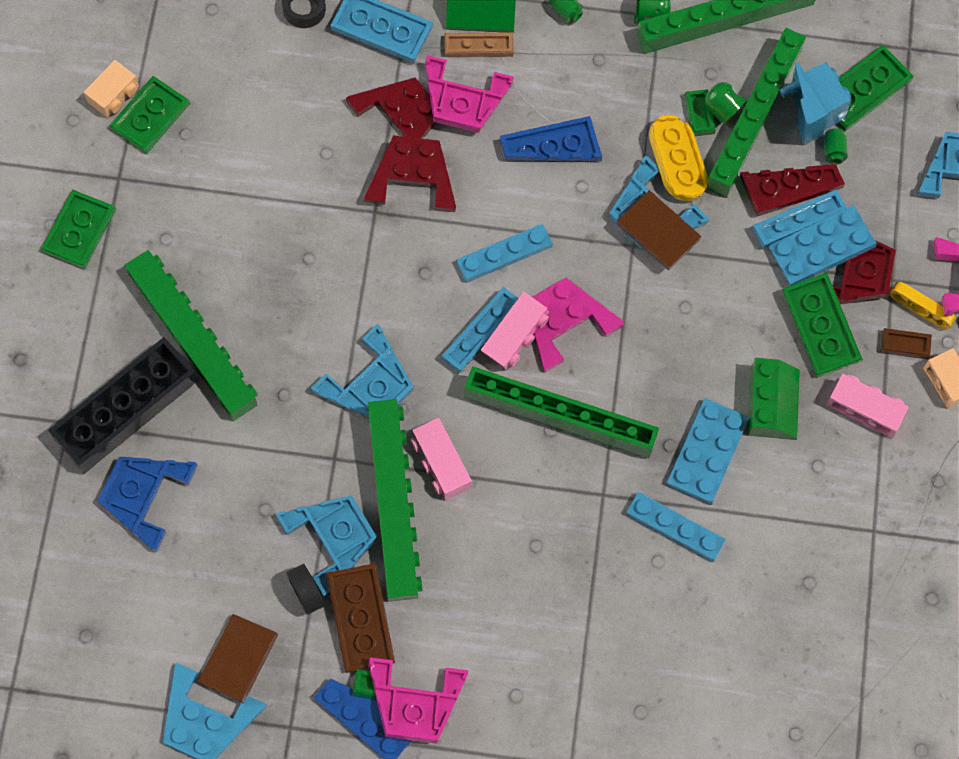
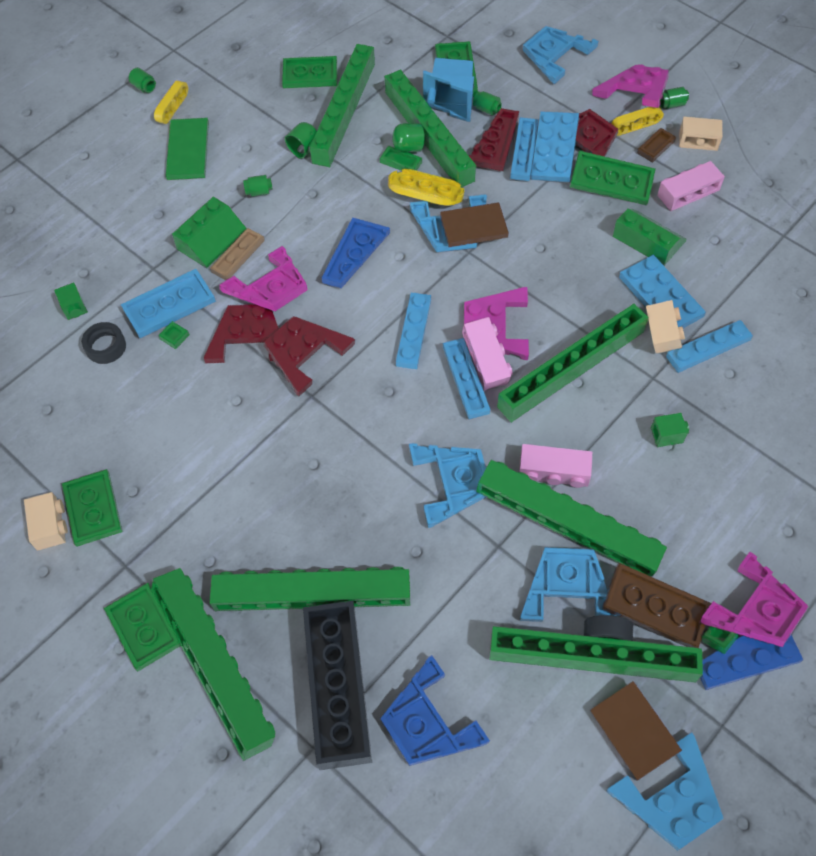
camera: 50 degrees left, 10 degrees down
none -> green brick [151,568,276,761]
none -> green tile [158,321,190,349]
none -> green brick [489,626,703,683]
none -> light nougat brick [646,300,685,353]
none -> green brick [651,413,689,448]

